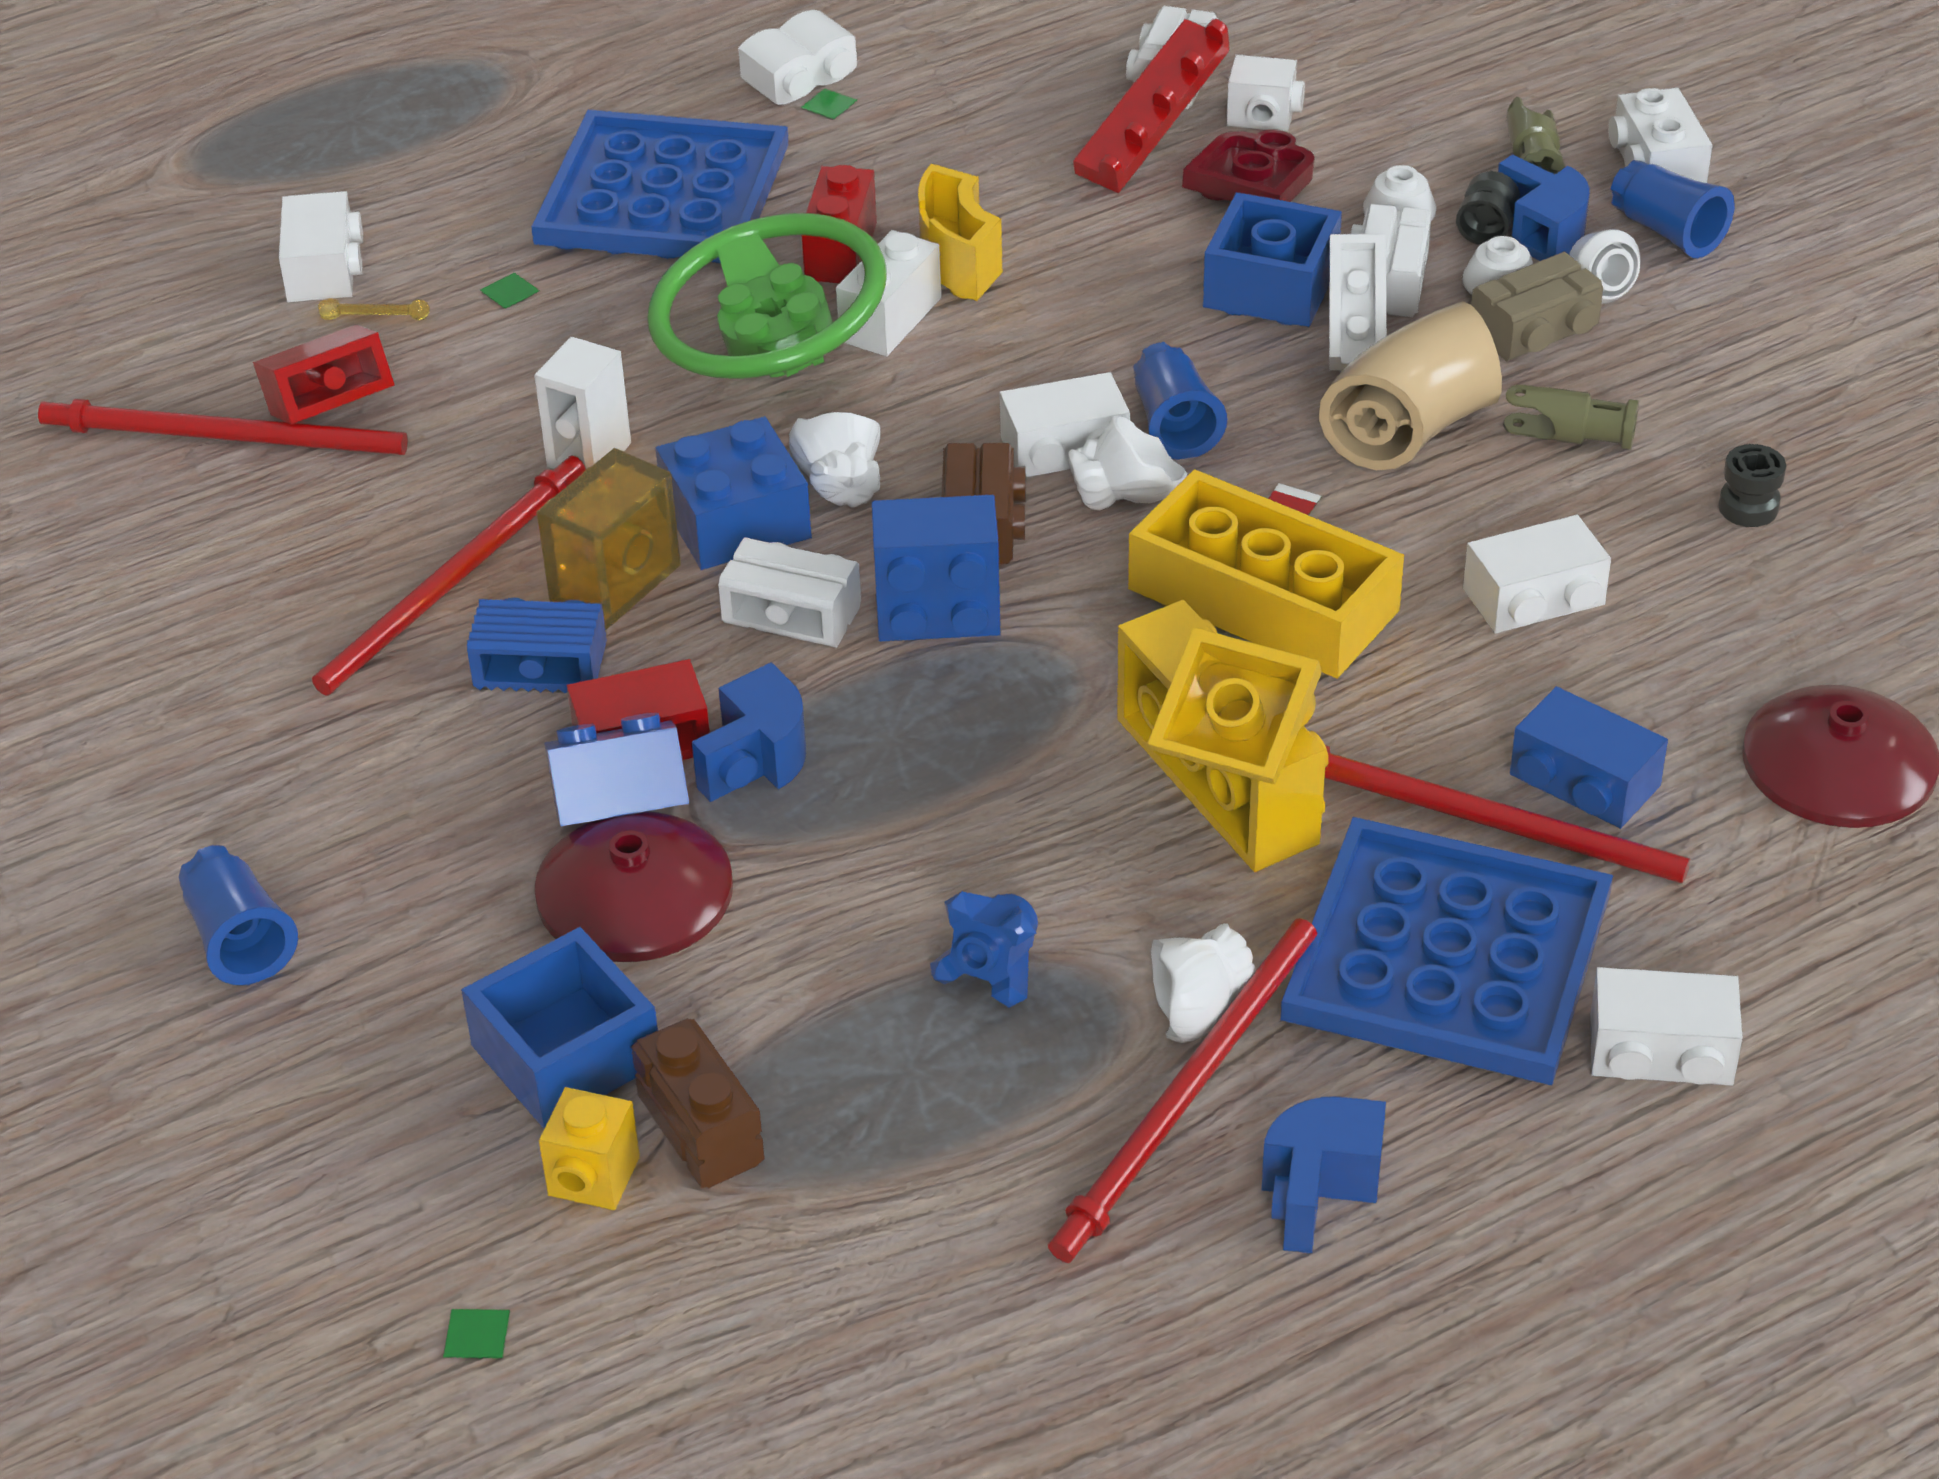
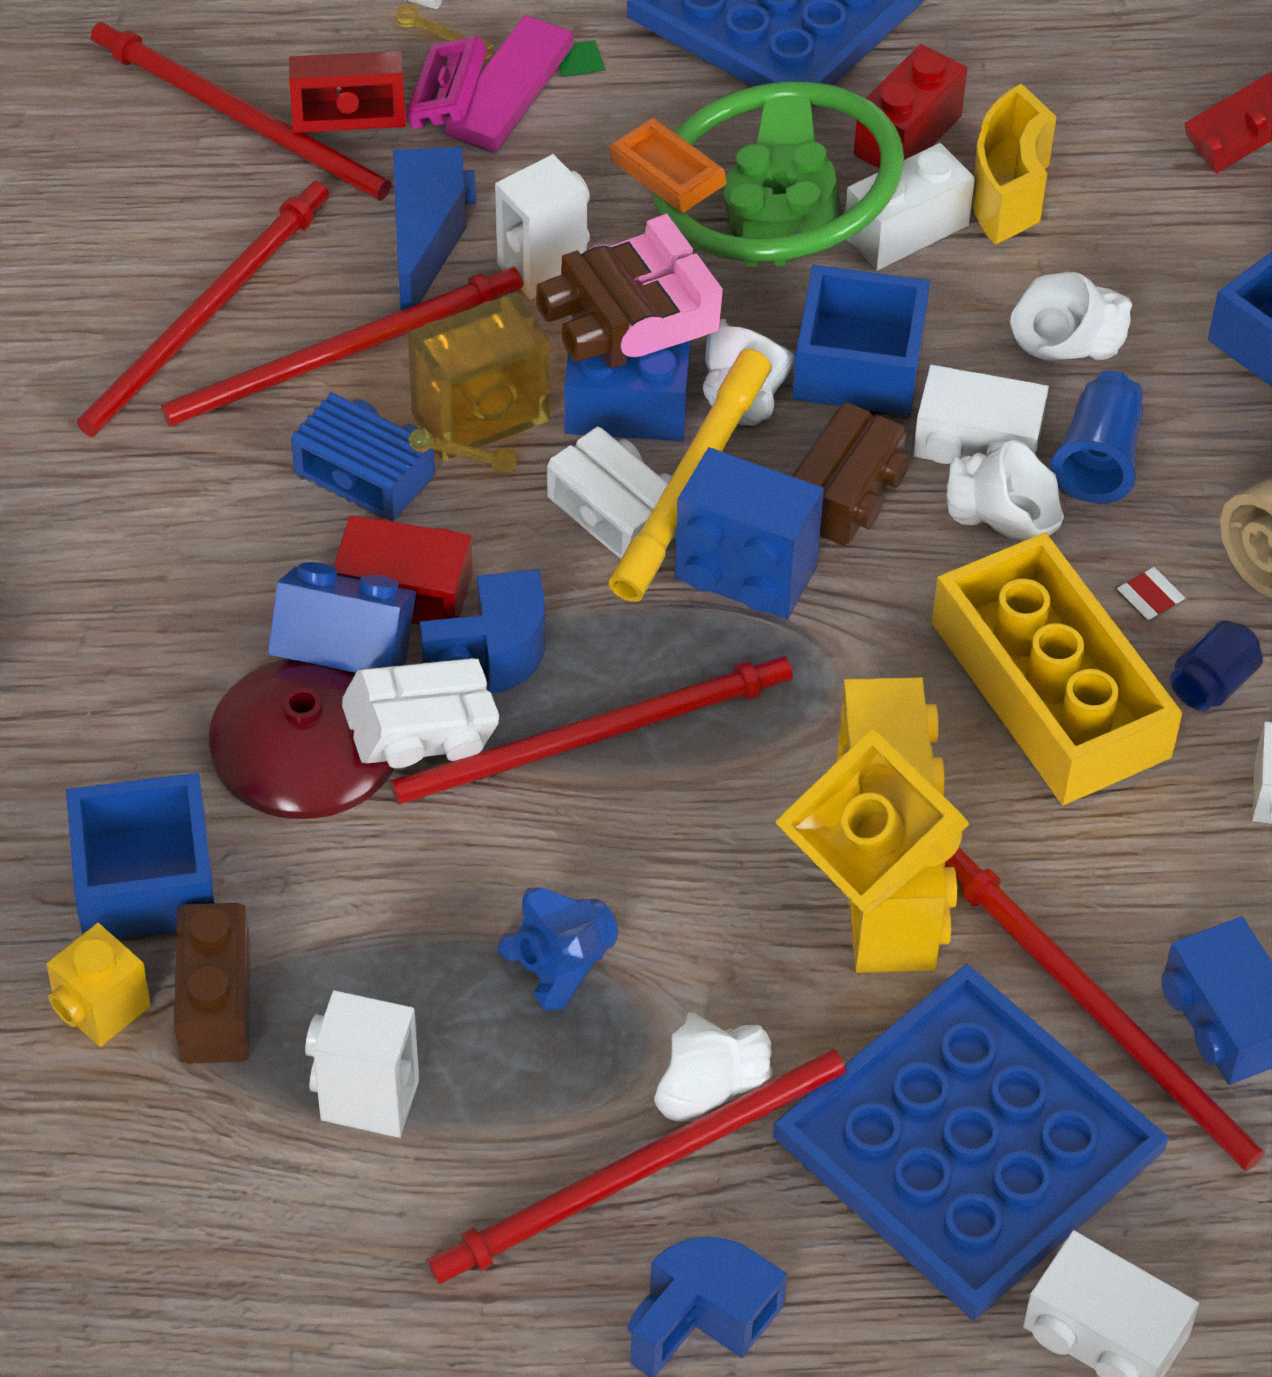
camera: 25 degrees right, 10 degrees up
none -> red bar [77,181,330,437]
none -> white brick [305,990,419,1138]
none -> white brick [342,658,499,768]
none -> red bar [391,656,793,805]
none -> blue slope [393,147,476,310]
none -> dark pink tile [406,36,487,130]
none -> clear yellow hinge [409,428,517,473]
none -> dark pink tile [445,15,573,153]
none -> hips [536,213,723,369]
none -> orange tile [608,117,727,214]
none -> yellow piece [608,349,772,602]
none -> blue piece [793,265,930,416]
none -> white hair [1010,272,1132,361]
none -> clear blue brick [1170,620,1263,711]

